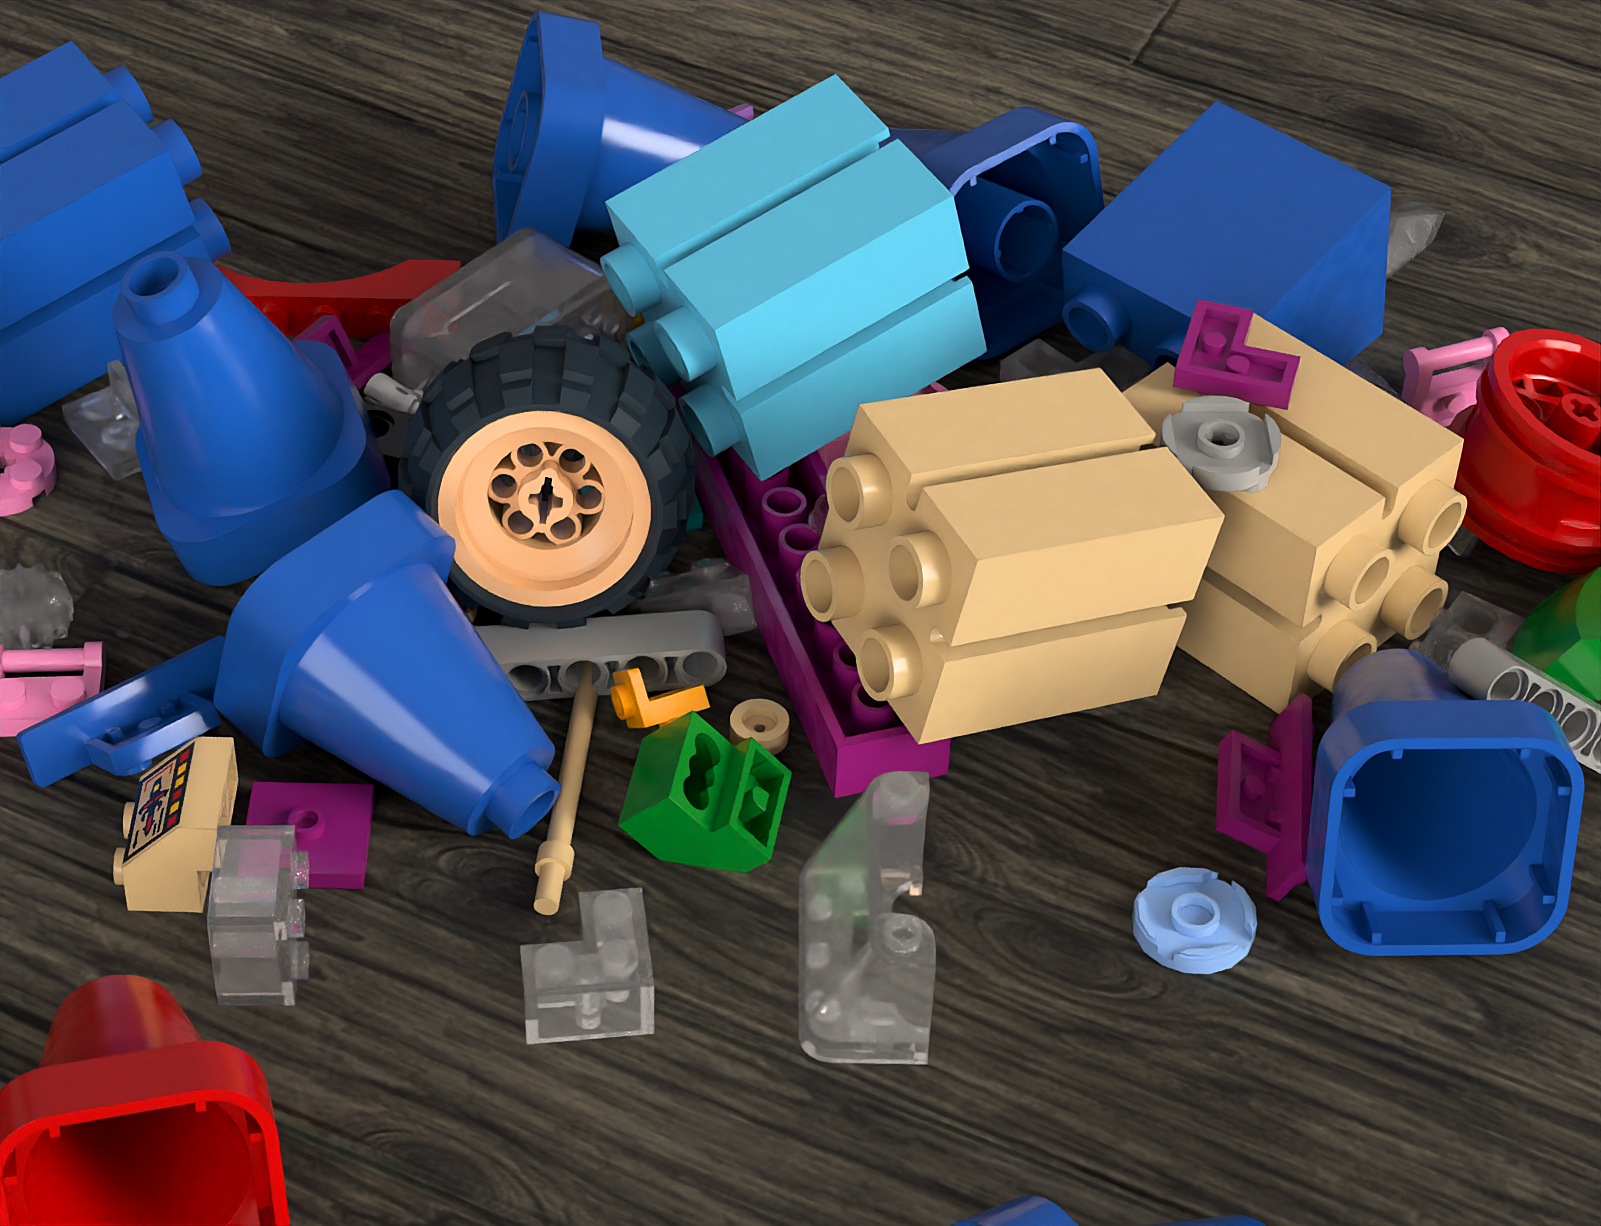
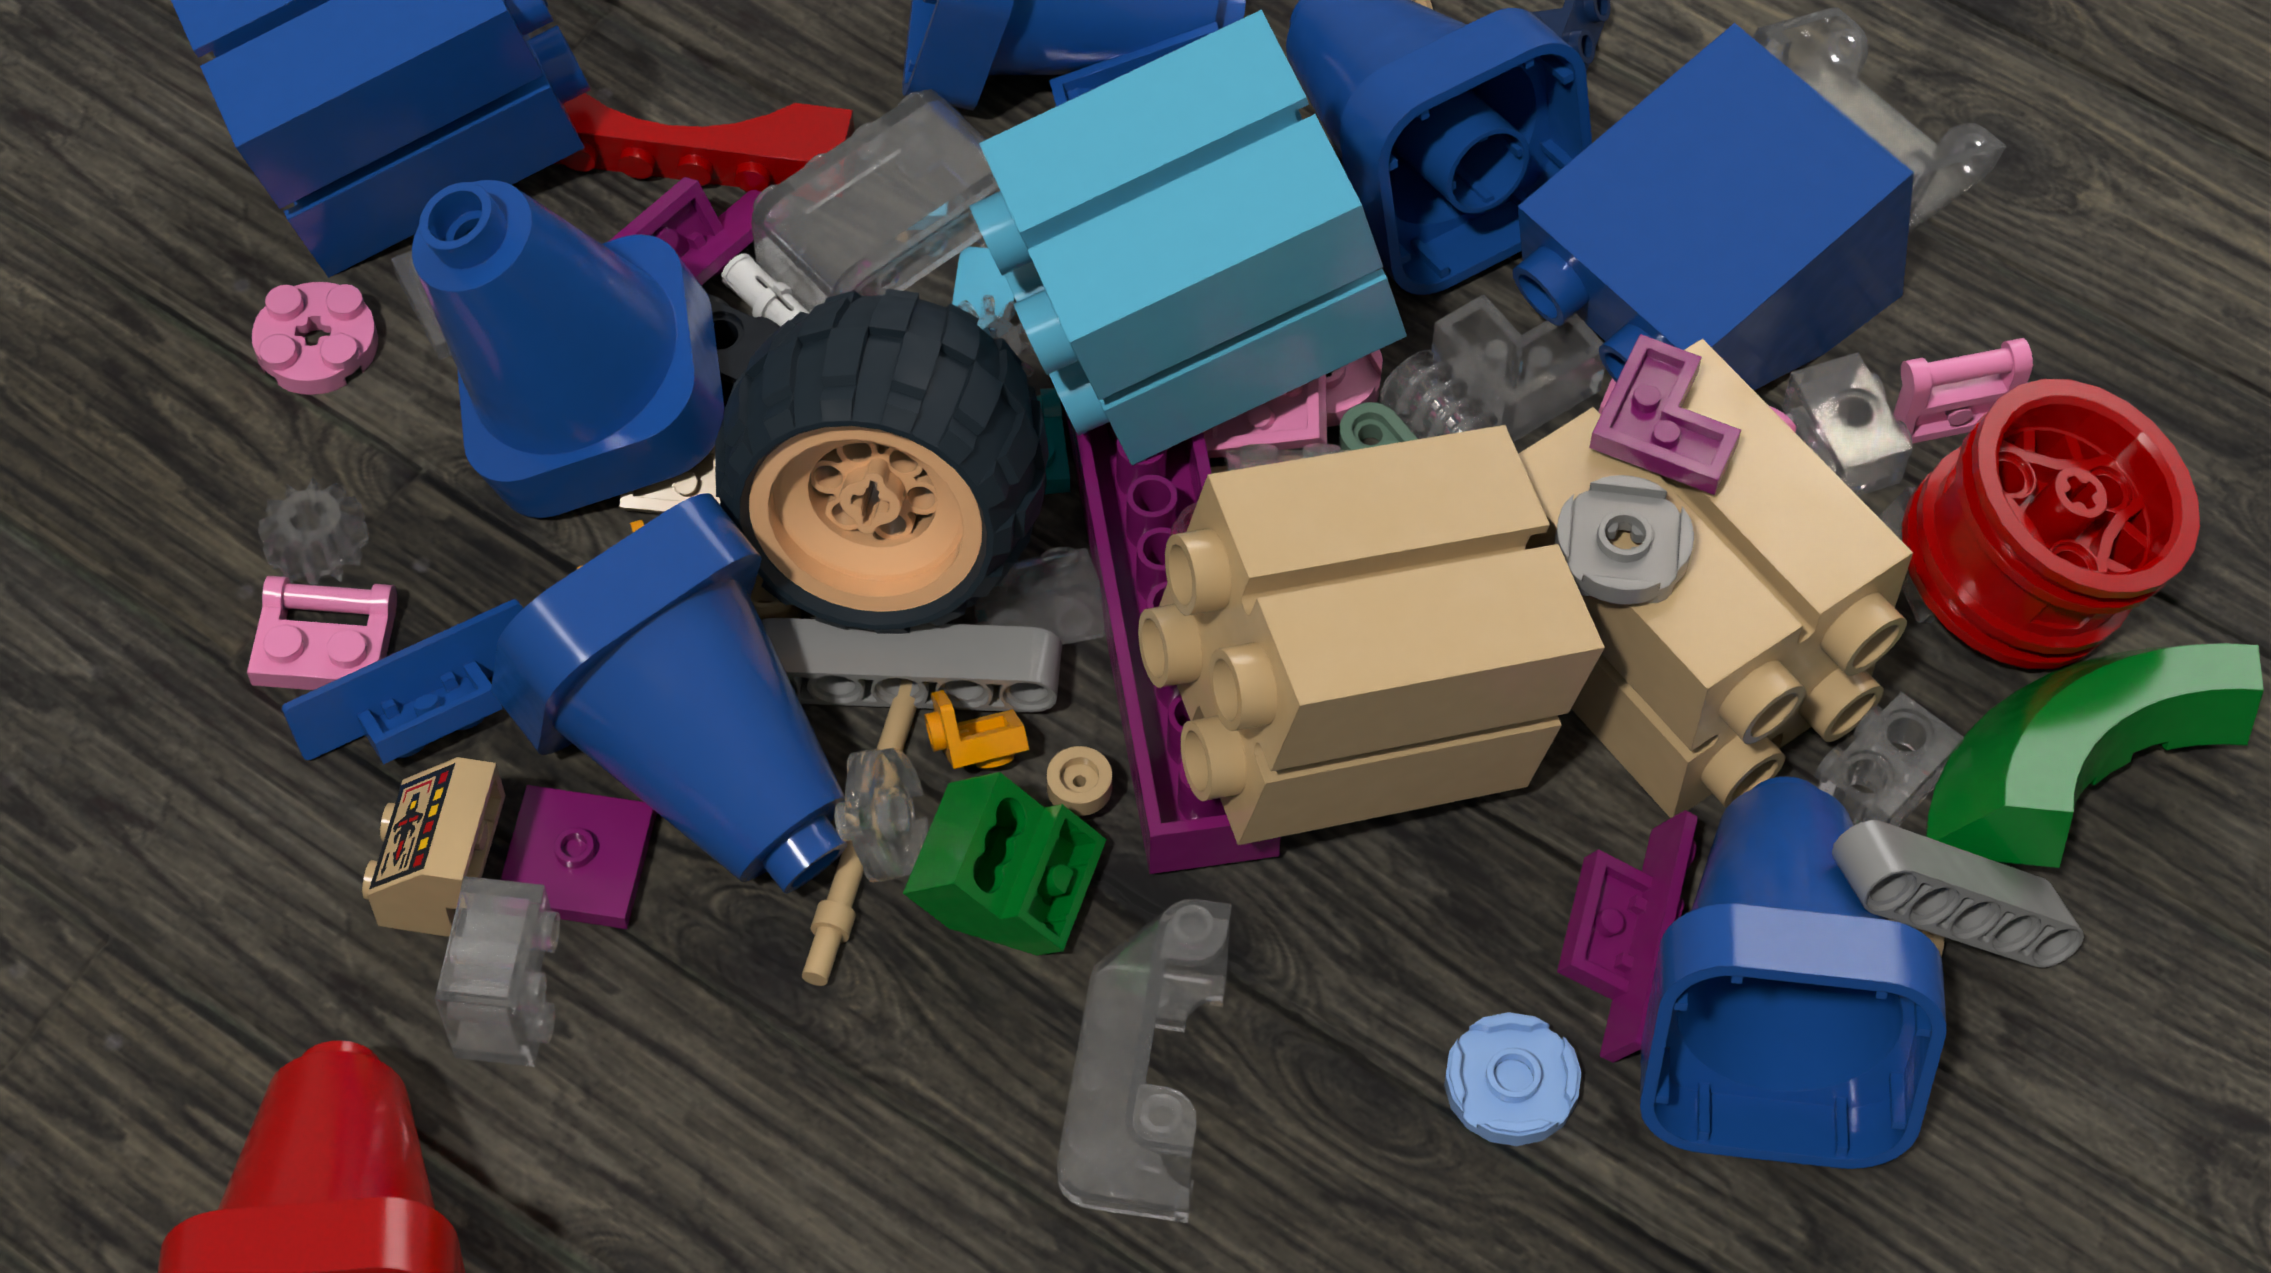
camera: 10 degrees right, 15 degrees up
clear brick [520,887,654,1044] -> none
none -> clear plate [834,748,928,883]

